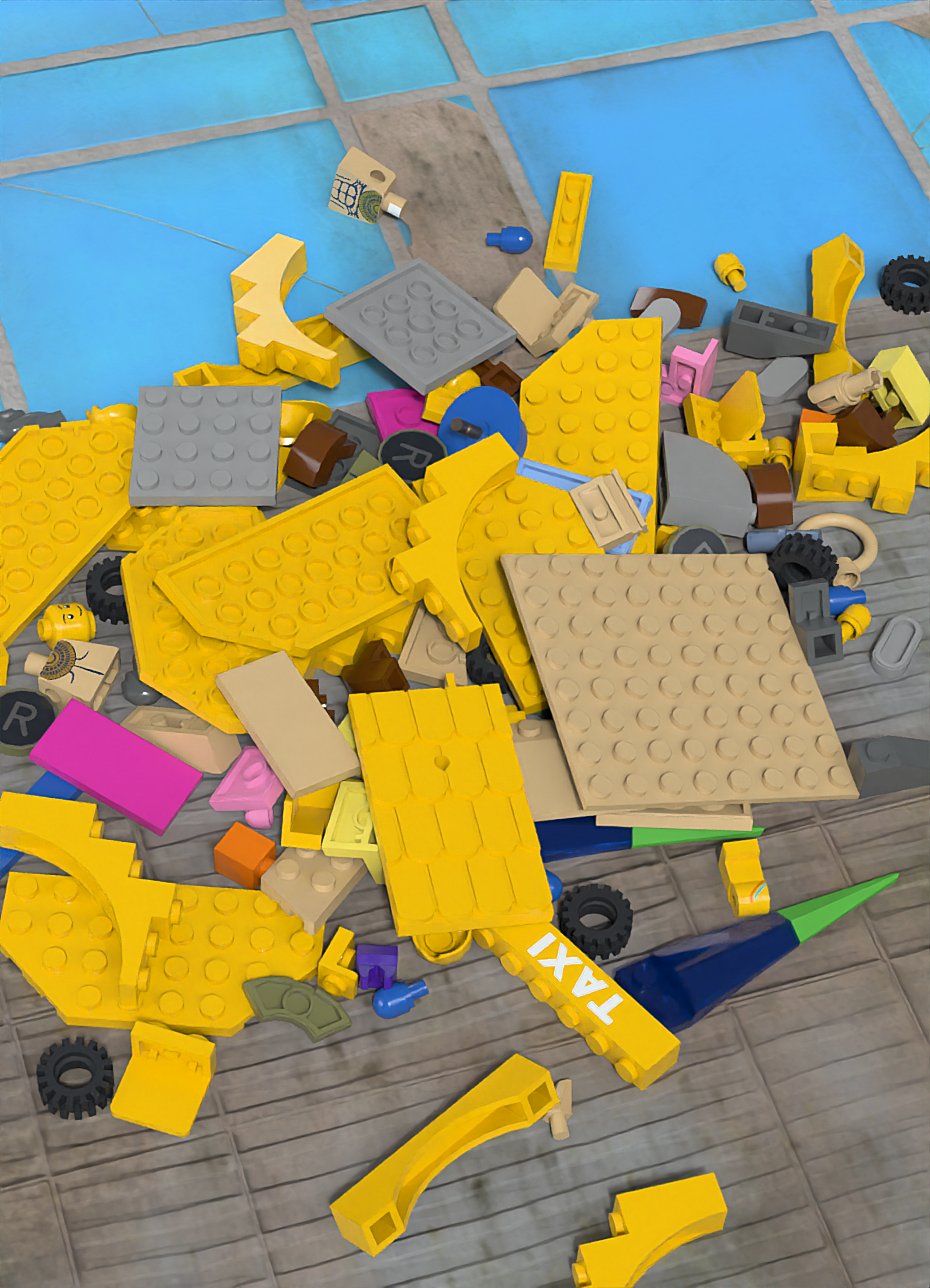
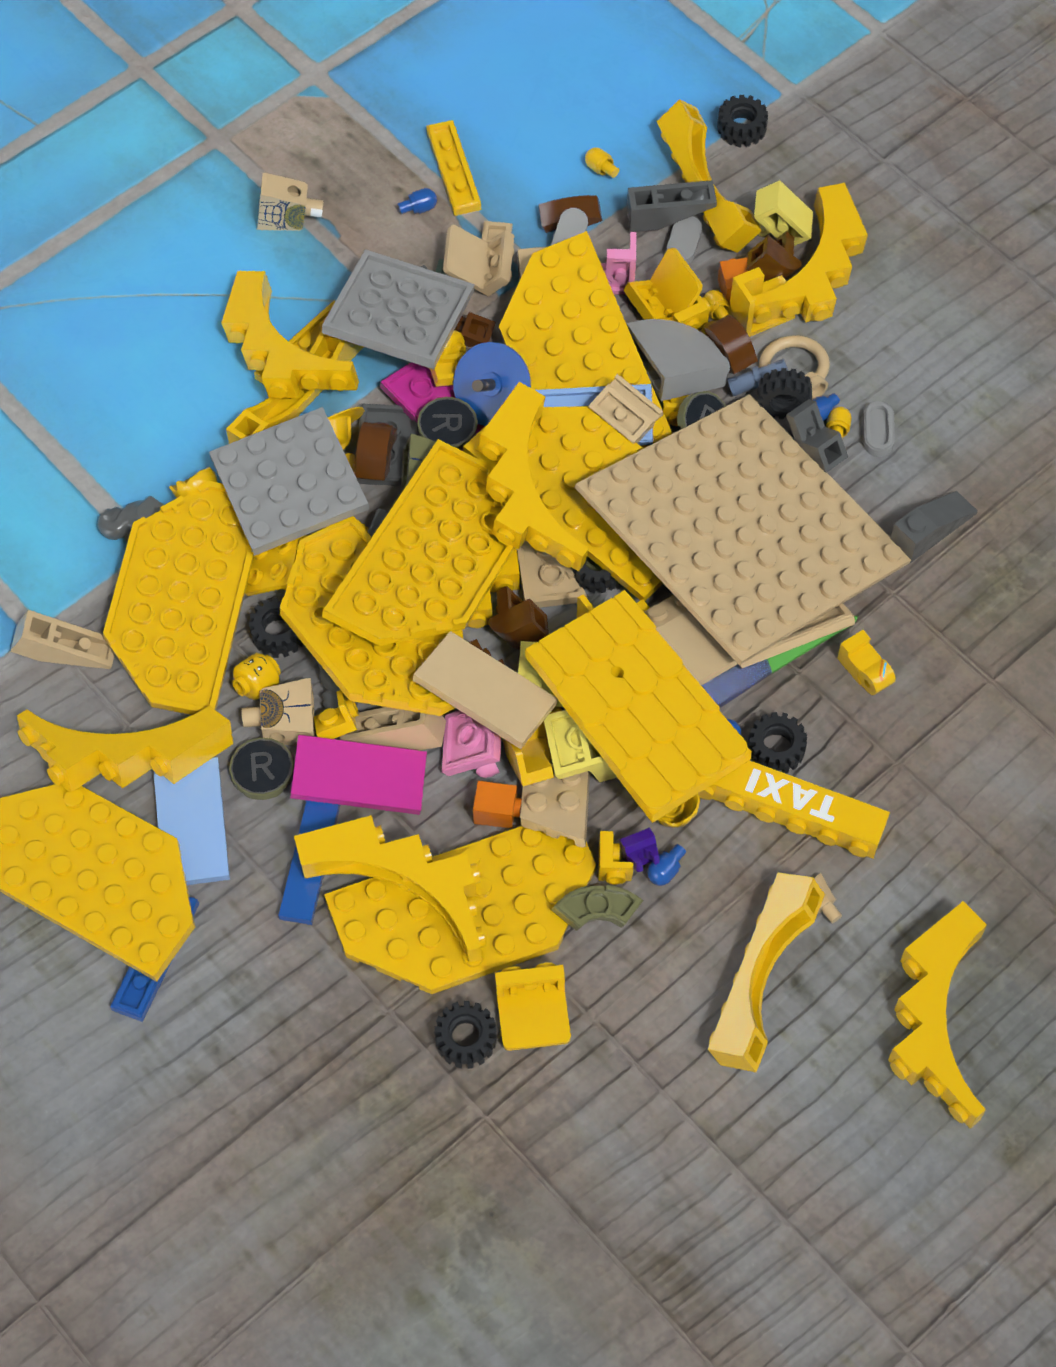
camera: 20 degrees left, 10 degrees up
clear blue plate [614,873,899,1035] -> none
tan arm [807,367,883,415] -> none
none -> yellow bracket [314,690,359,739]

